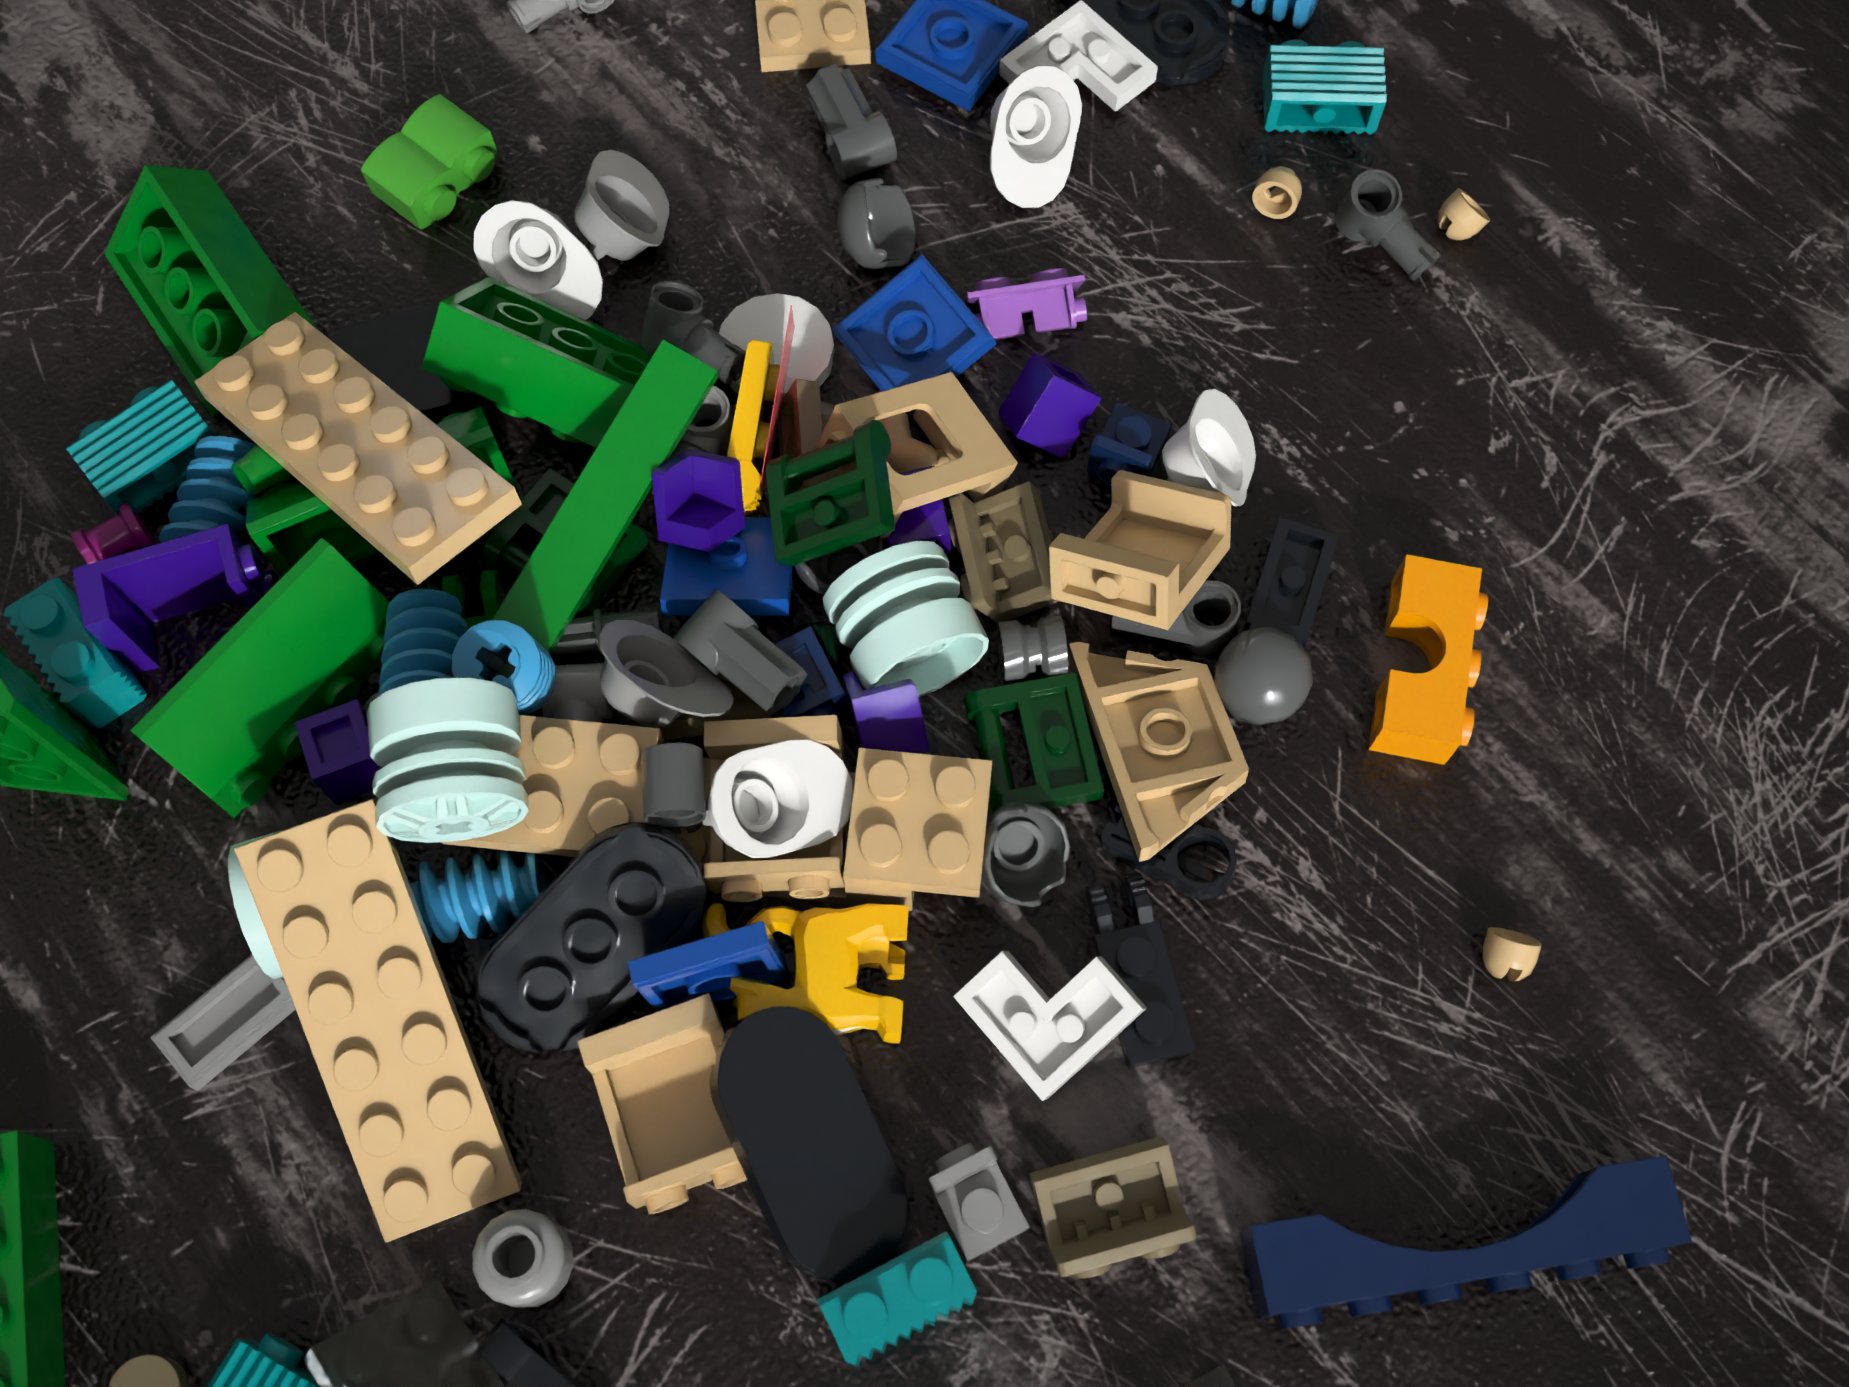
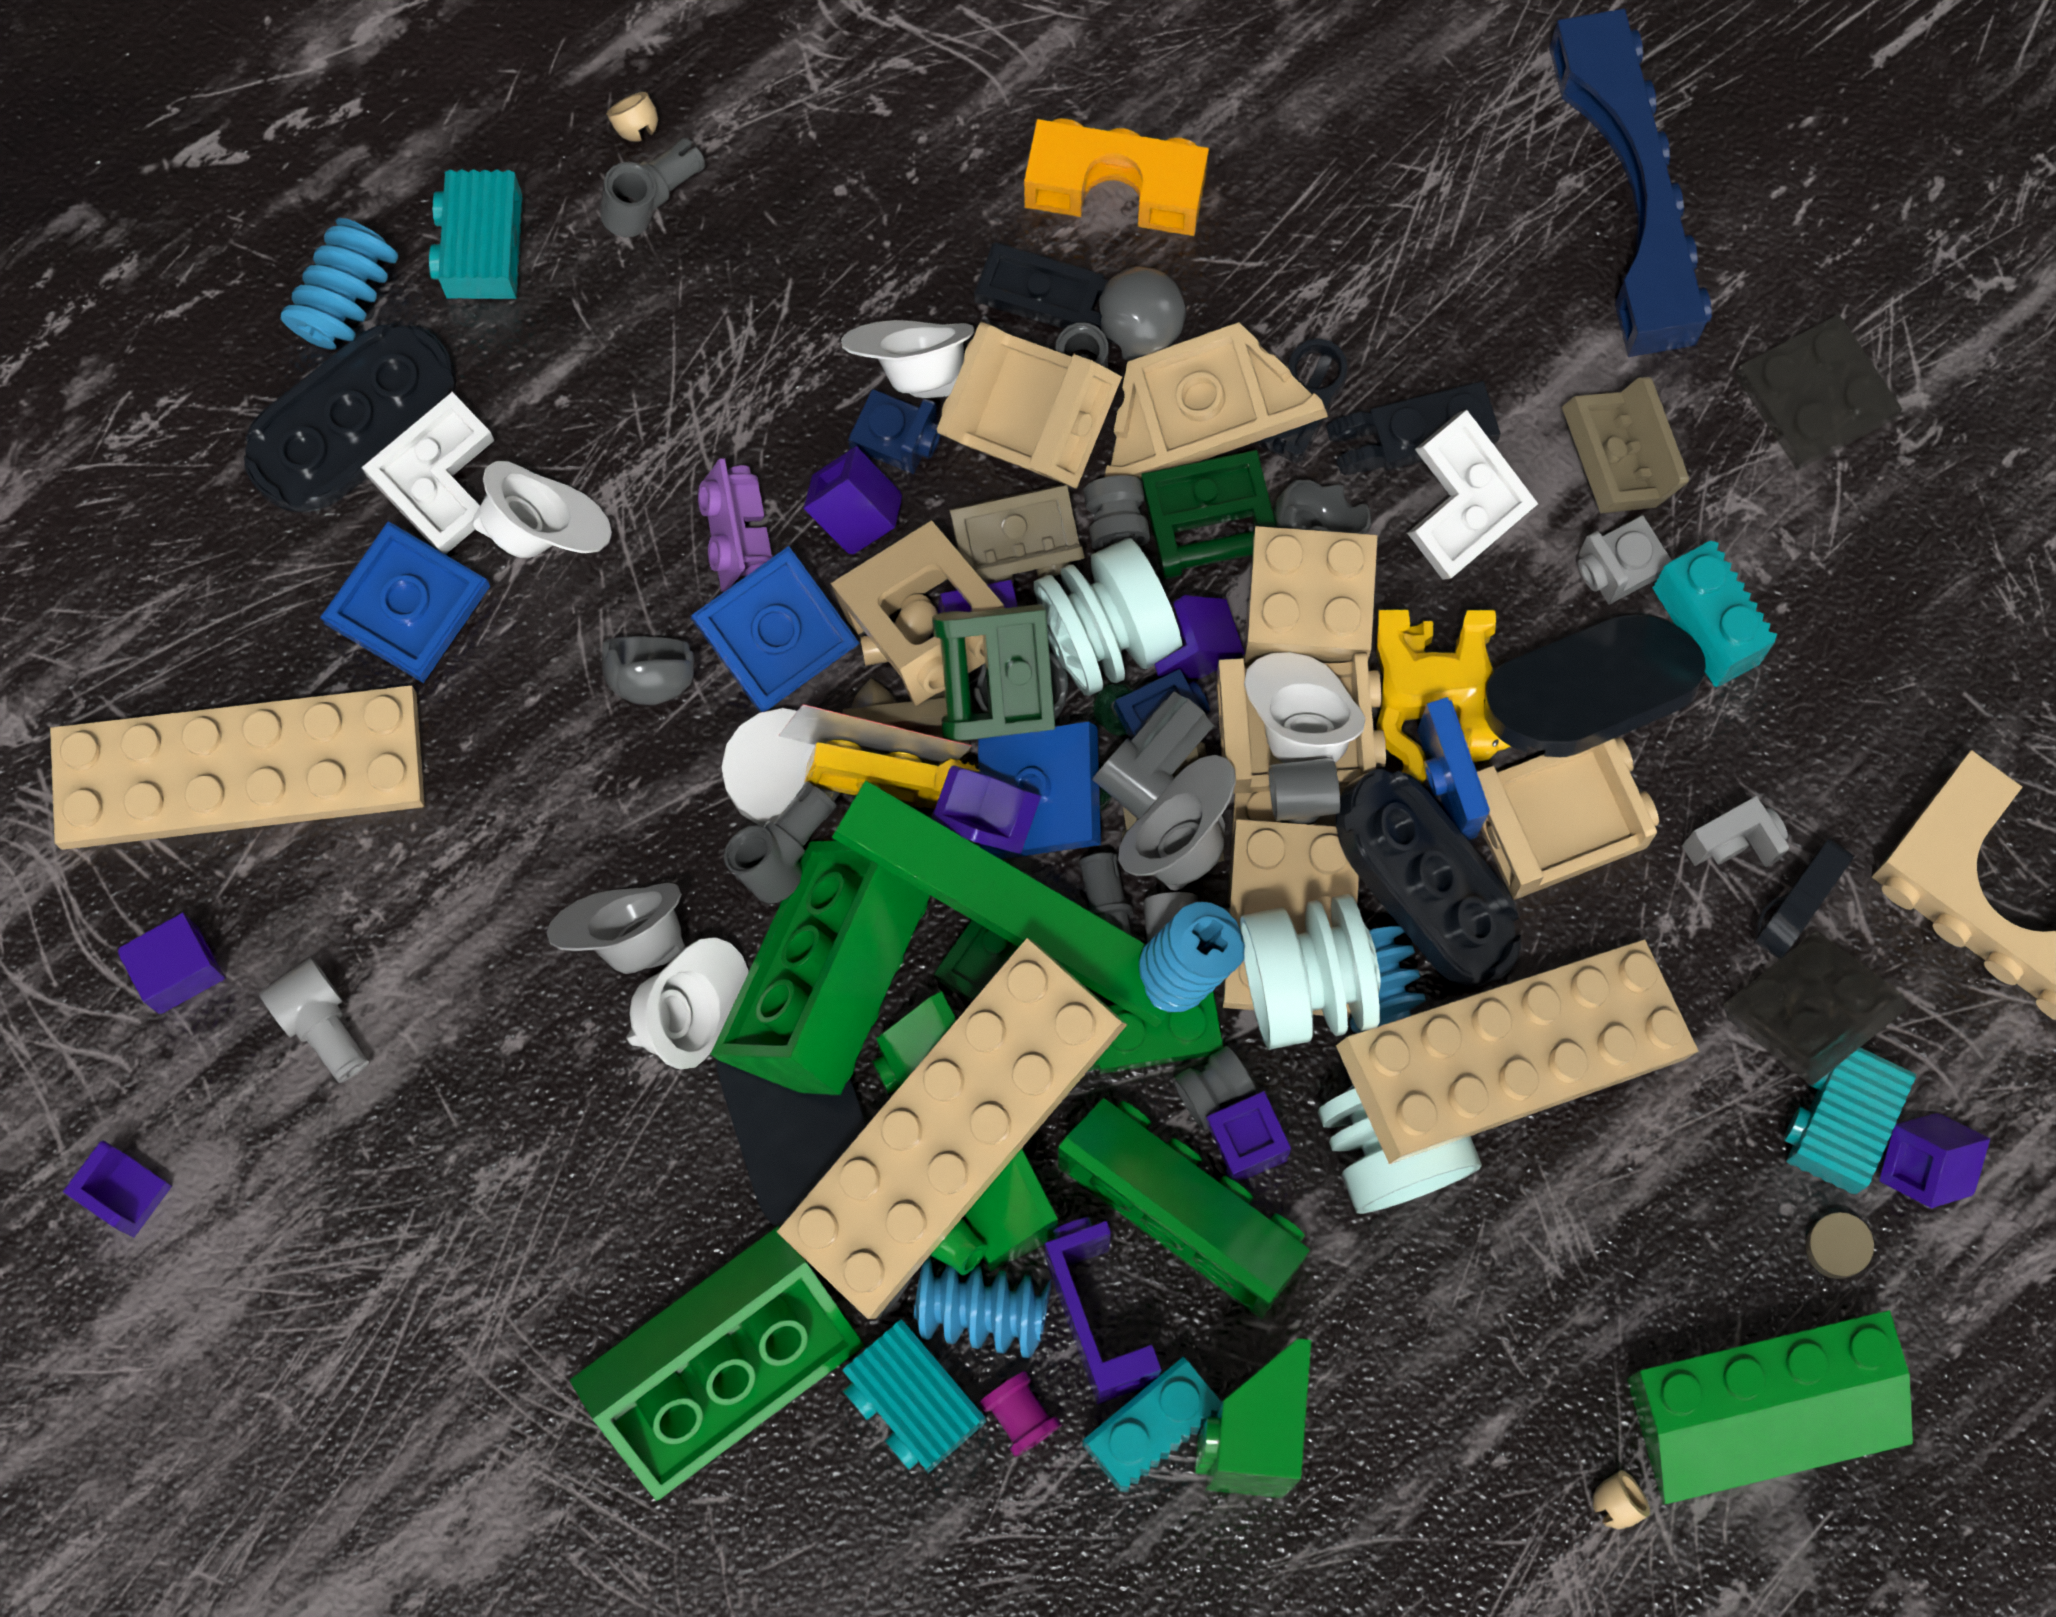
camera: 90 degrees left, 5 degrees up
light grey tile [150,954,296,1091] -> none
bright green brick [361,94,498,230] -> none
dark azure piece [377,588,469,697] -> none
light grey head [472,1209,573,1309] -> none
dark grey piece [806,64,897,180] -> none
tan hinge [1252,166,1302,219] -> none
tan hinge [1483,927,1542,981] -> none
none -> light grey bracket [1682,796,1789,867]

